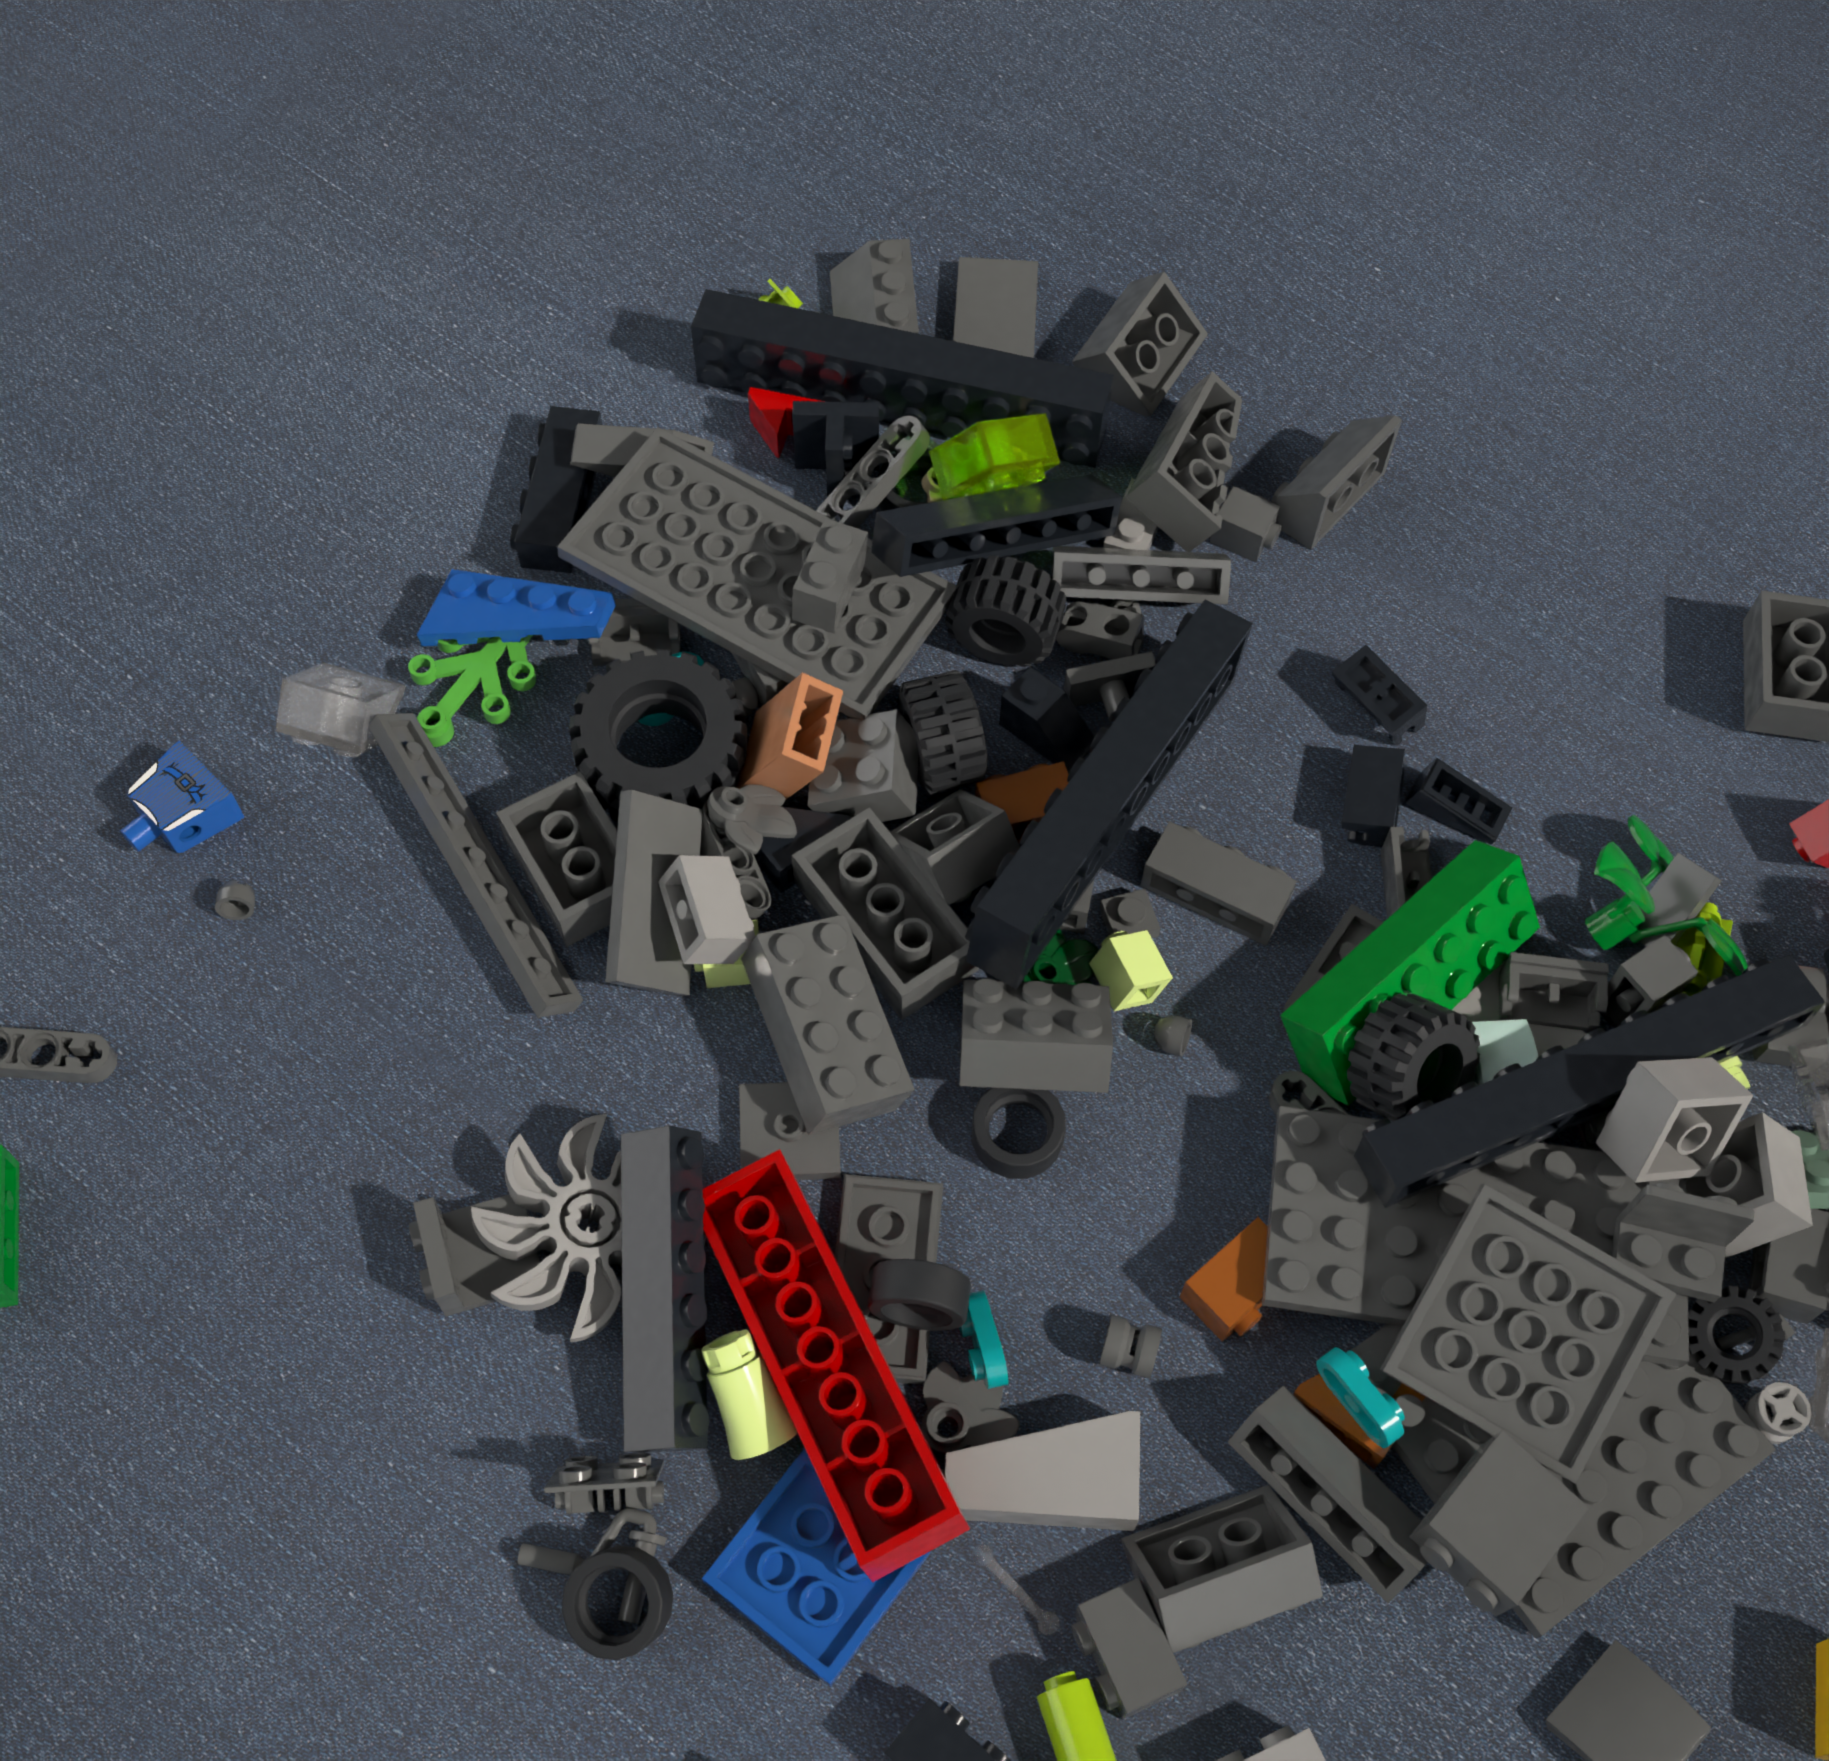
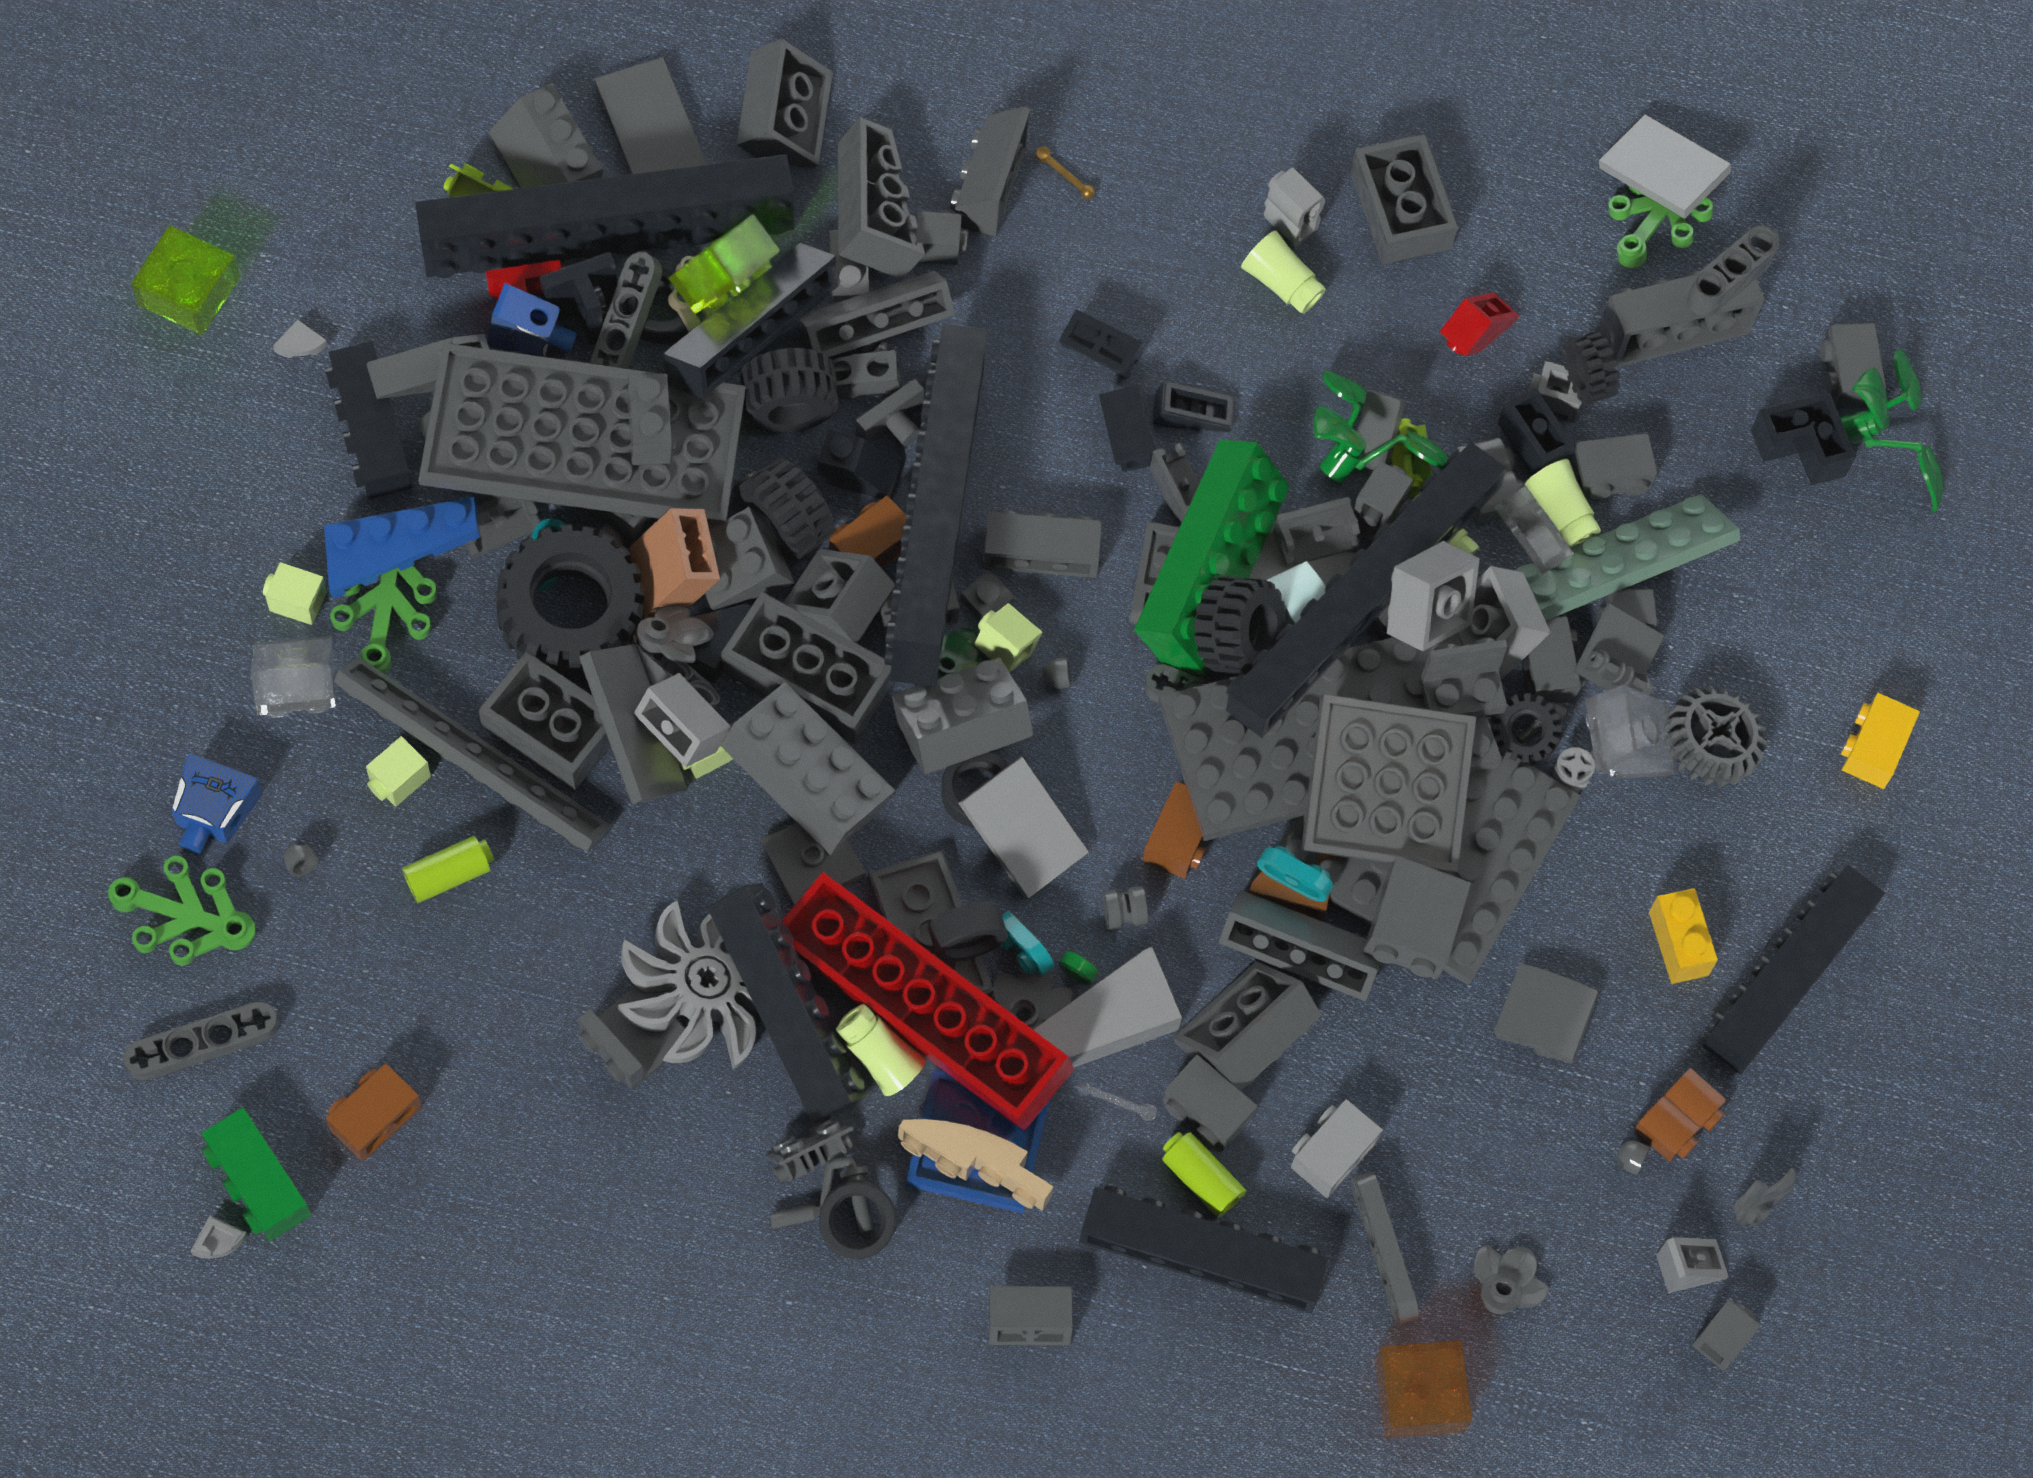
camera: 30 degrees left, 5 degrees up
none -> bright green plant [108,856,256,966]
none -> clear neon green brick [131,225,240,336]
none -> yellowish green brick [263,562,327,625]
none -> light grey tile [273,320,328,358]
none -> dark orange brick [326,1063,422,1163]
none -> yellowish green brick [366,736,431,807]
none -> lime brick [401,836,494,904]
none -> blue torso [487,283,578,357]
none -> tan slope [898,1119,1054,1211]
none -> light grey tile [958,757,1089,899]
none -> pearl gold hinge [1036,147,1095,199]
none -> green tile [1058,951,1099,985]
none -> yellowish green plant [1241,230,1326,314]
none -> light grey brick [1264,167,1325,248]

